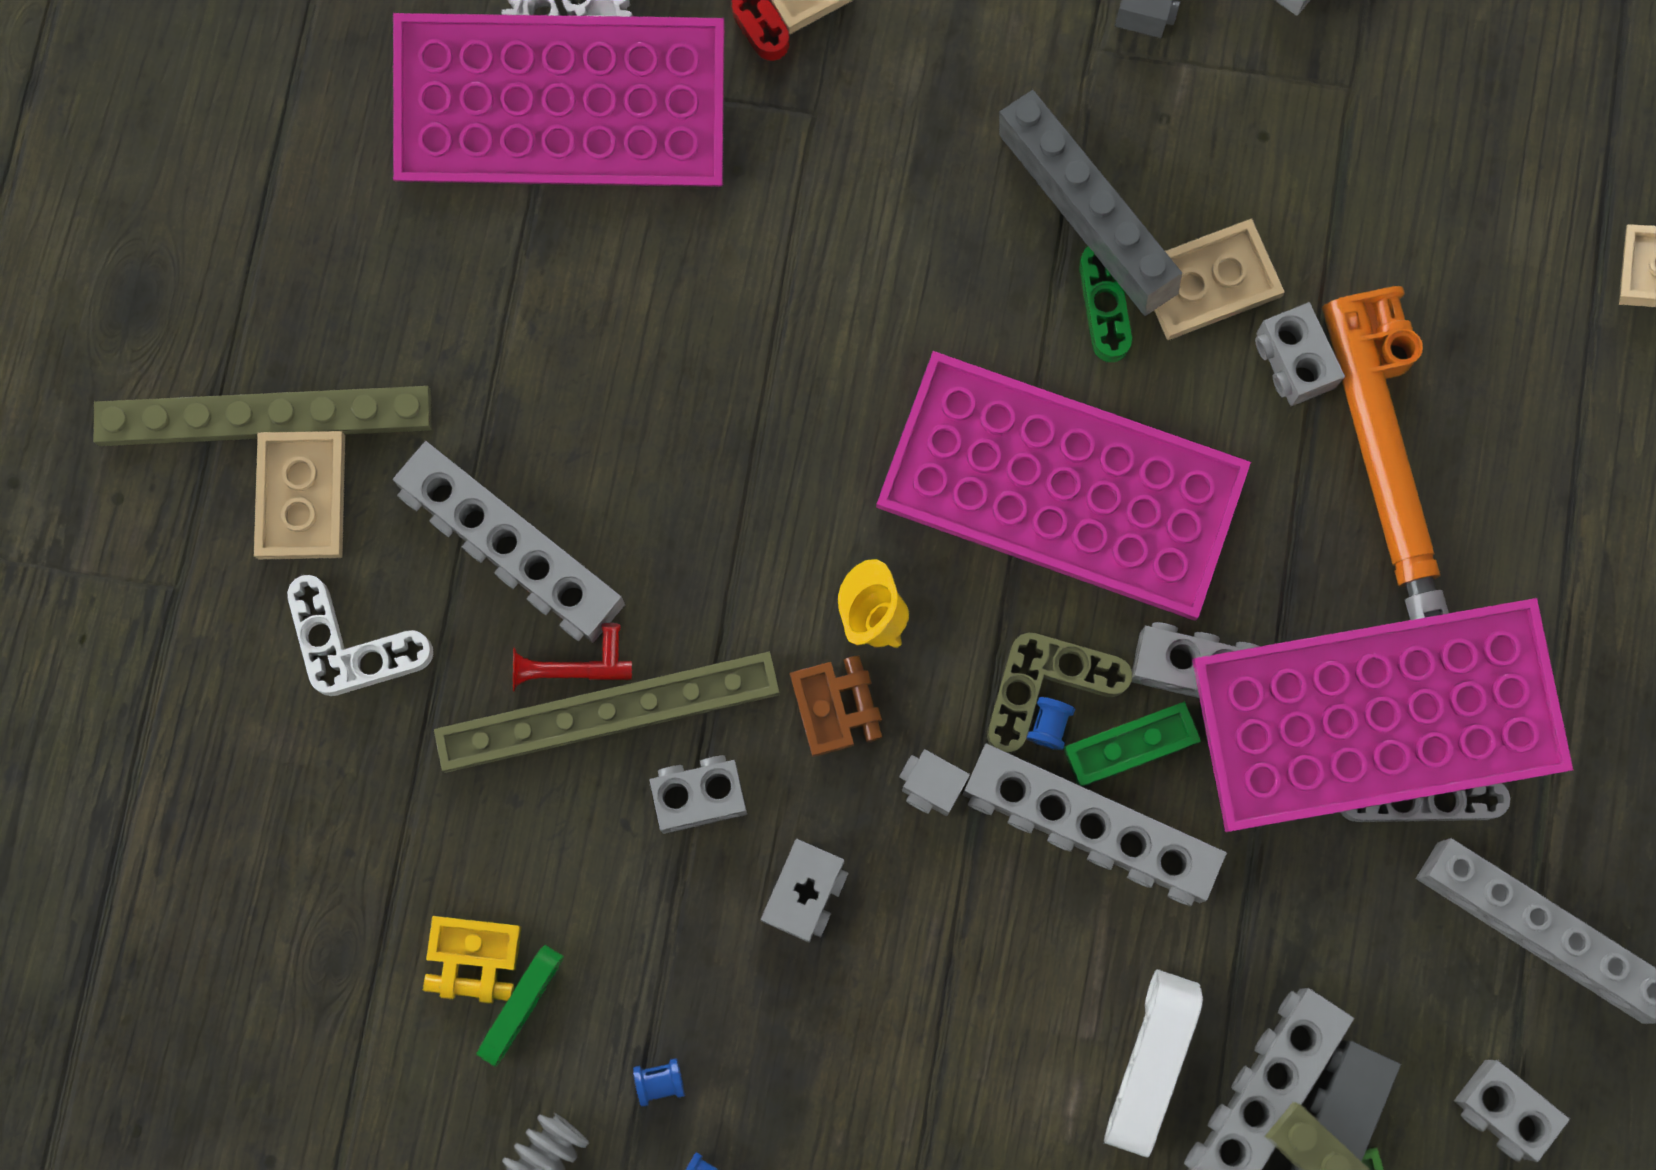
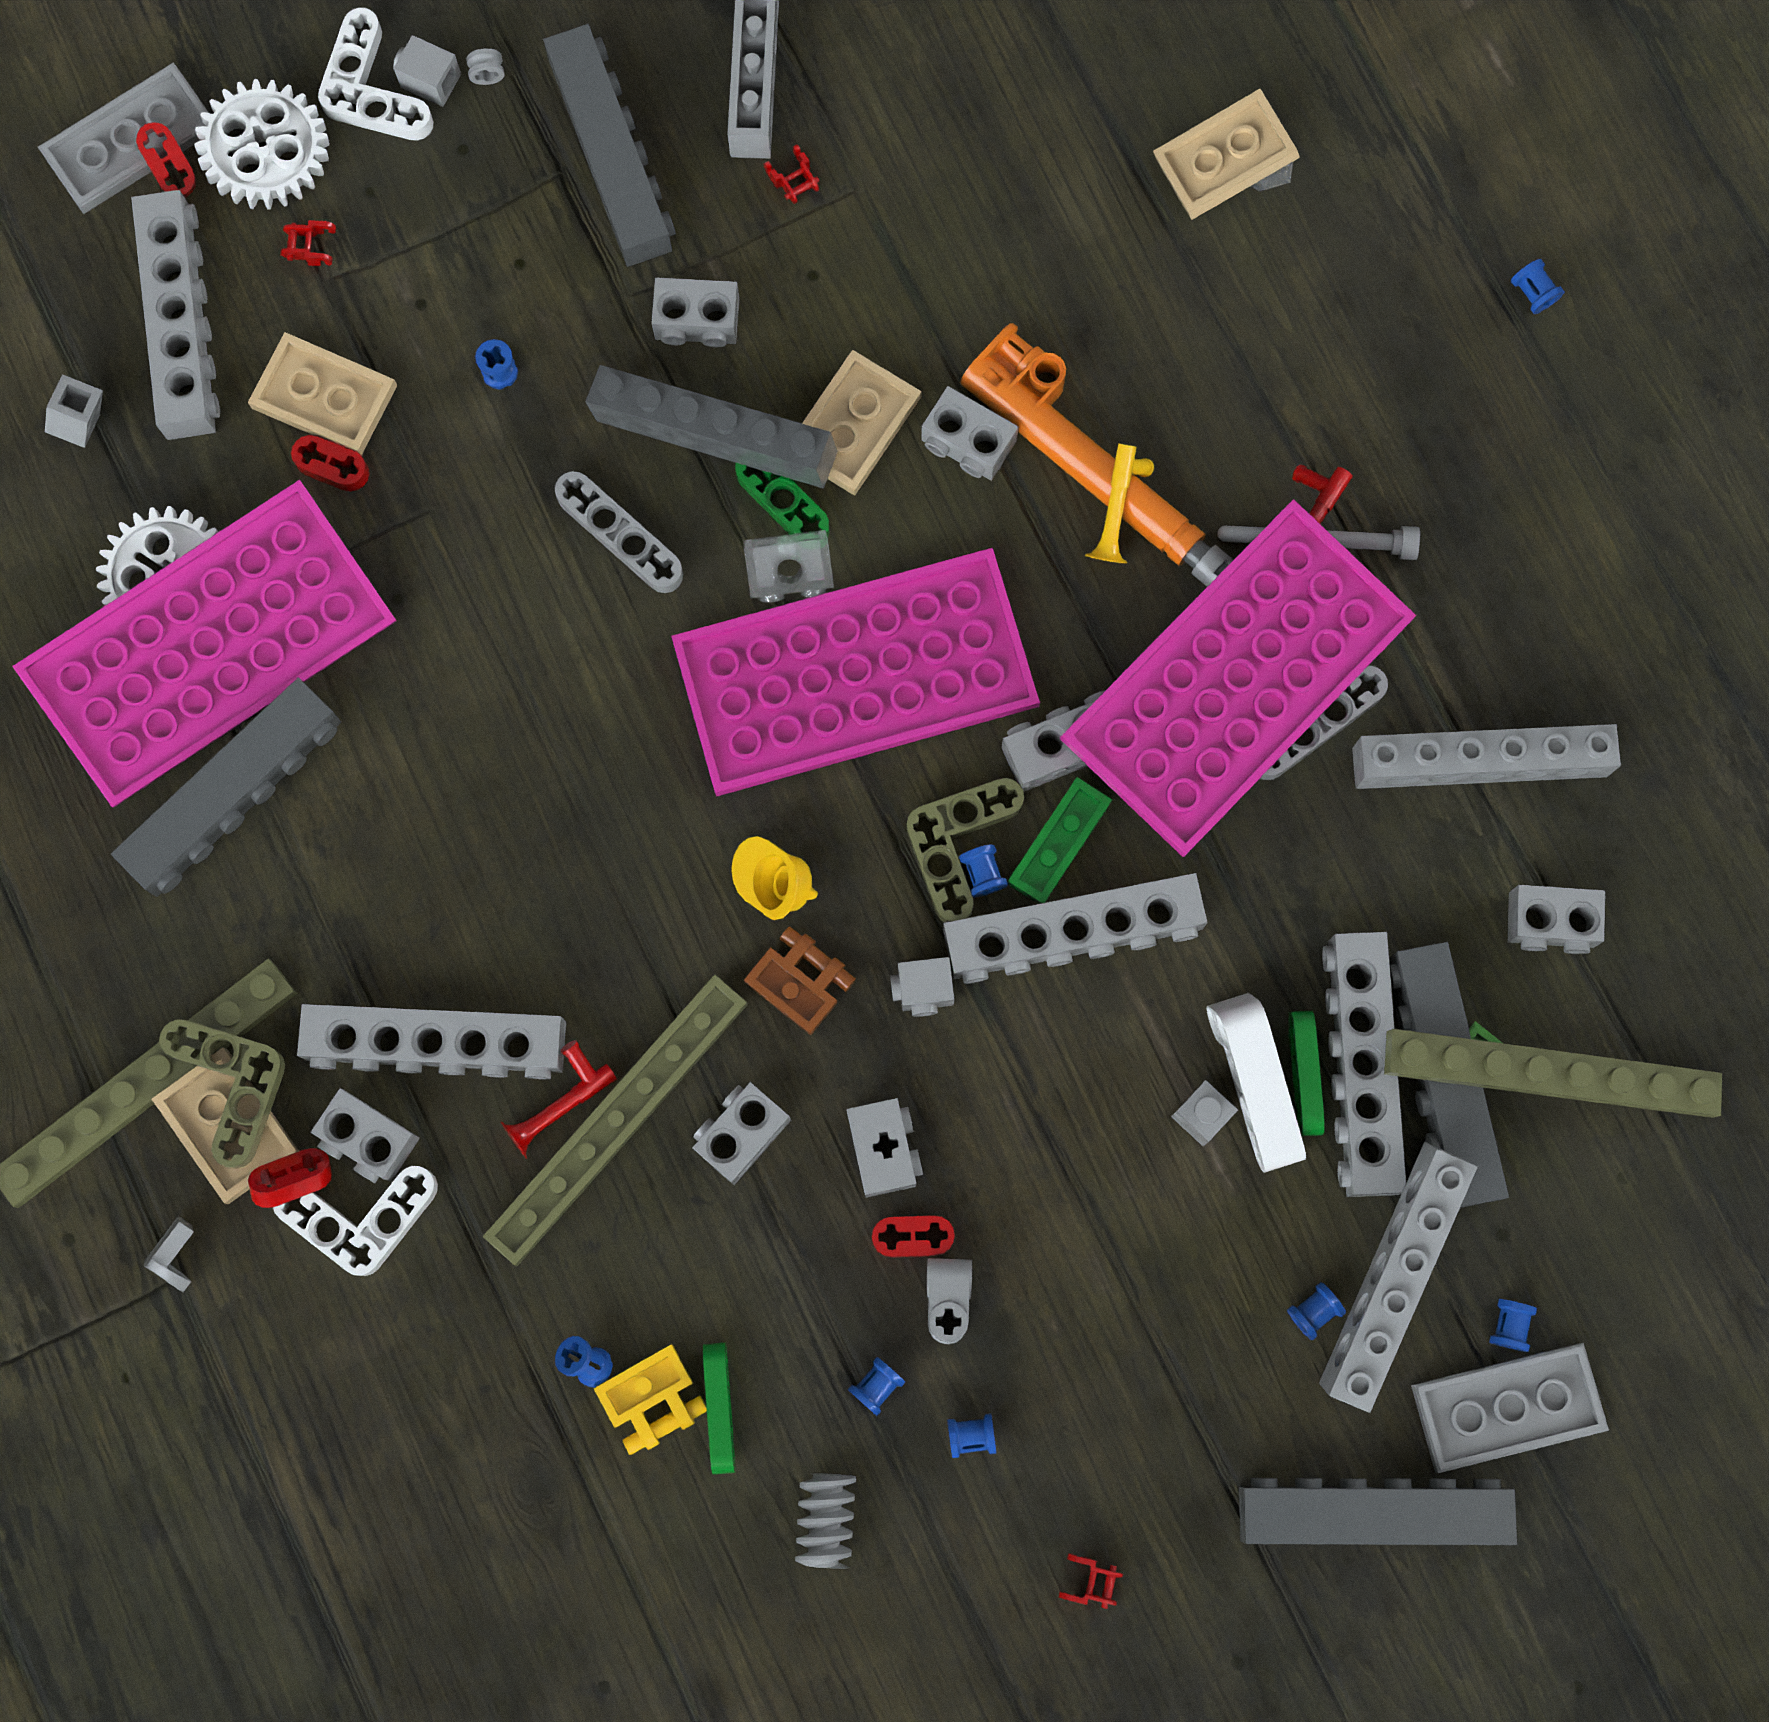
camera: 35 degrees left, 0 degrees up
none -> dark grey brick [111,677,342,897]
none -> light grey tile [144,1215,194,1292]
none -> olive beam [159,1019,285,1169]
none -> red beam [248,1148,332,1208]
none -> light grey brick [310,1088,420,1183]
none -> blue bush [475,339,518,389]
none -> light grey beam [555,471,683,593]
none -> blue bush [555,1336,613,1388]
none -> light grey brick [652,278,739,347]
none -> clear brick [744,530,834,602]
none -> red piece [763,144,820,204]
none -> red beam [872,1216,955,1258]
none -> light grey piece [927,1258,972,1344]
none -> yellow piece [1085,443,1154,563]
none -> light grey brick [1171,1080,1238,1146]
none -> light grey piece [1217,525,1420,560]
none -> green beam [1288,1010,1325,1137]
none -> red piece [1292,464,1353,524]

